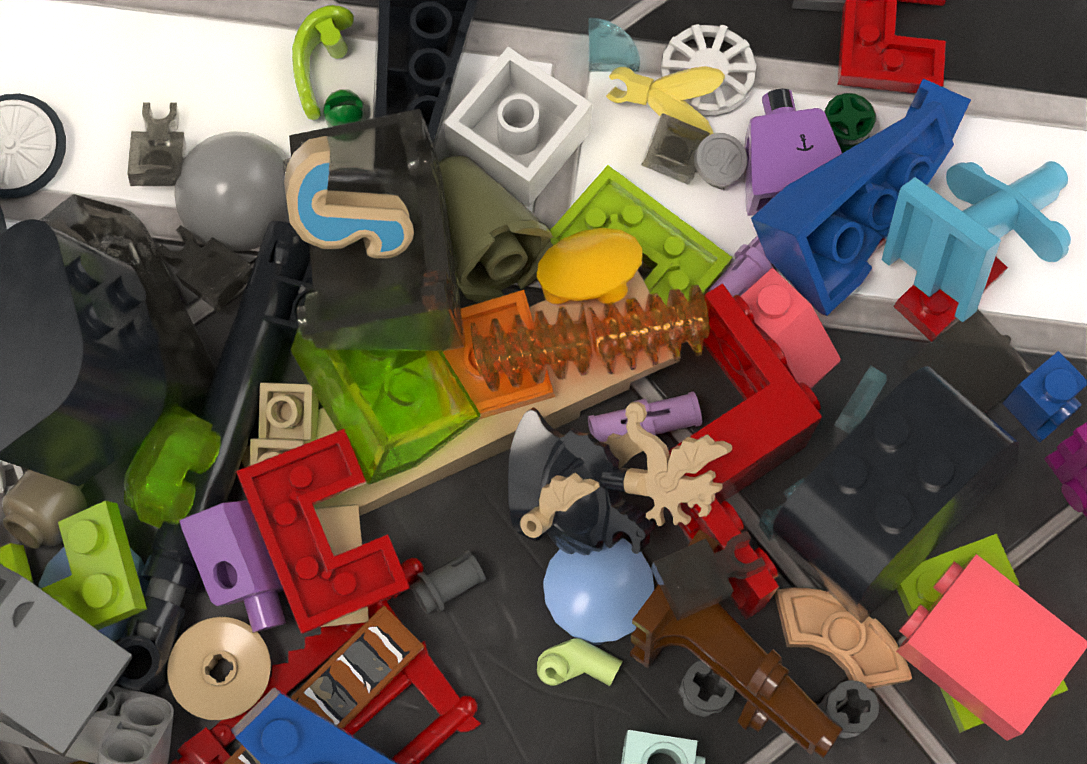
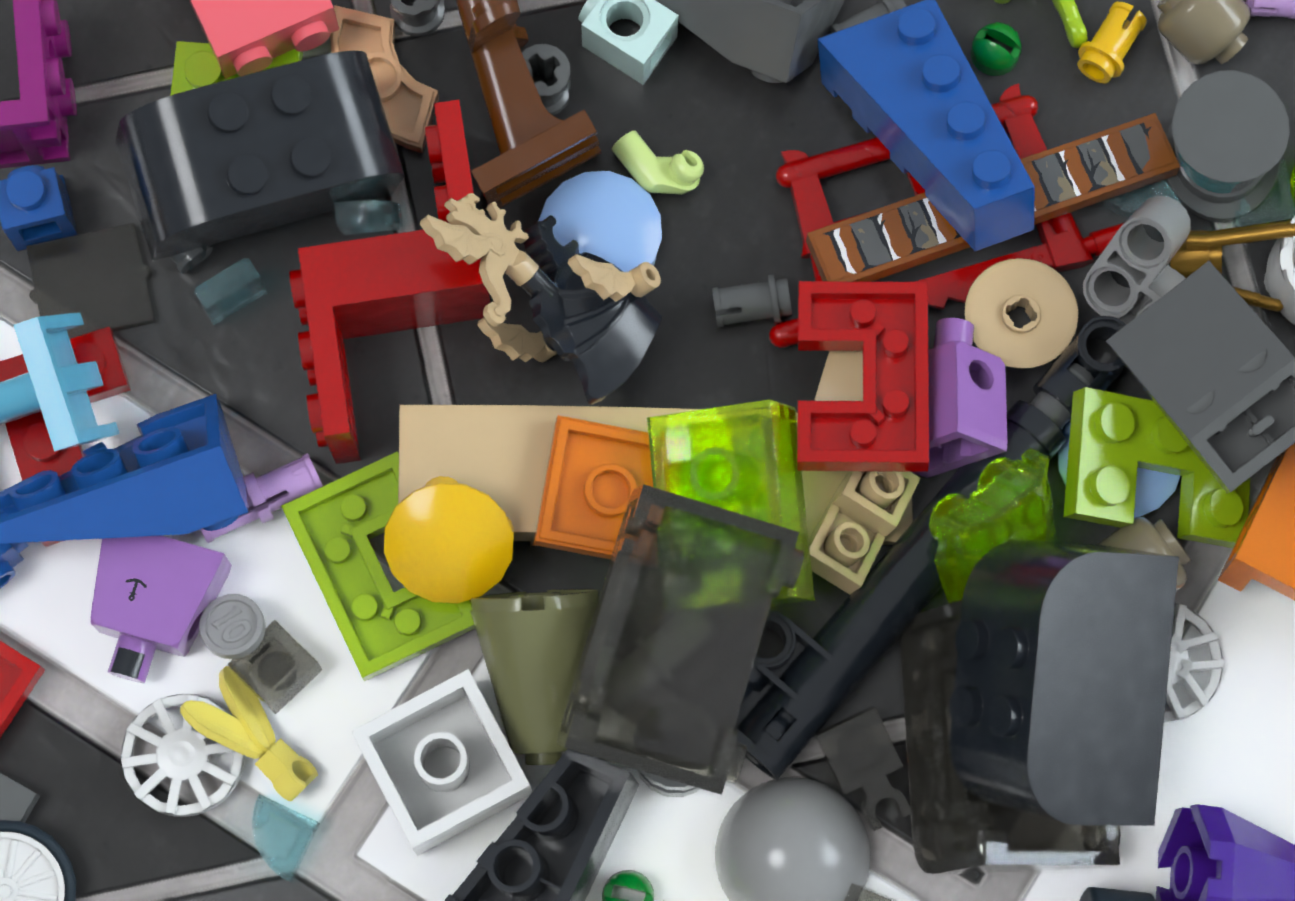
camera: 155 degrees left, 5 degrees up
tan animal [284,136,414,258] -> none
clear orange piece [471,303,593,392] -> none
clear orange piece [586,284,710,375] -> none
lavender pin [588,391,702,442] -> none
clear smoke plate [651,531,766,621] -> none
coral slope [741,267,841,389] -> none
dark green wheel [824,93,876,153] -> none

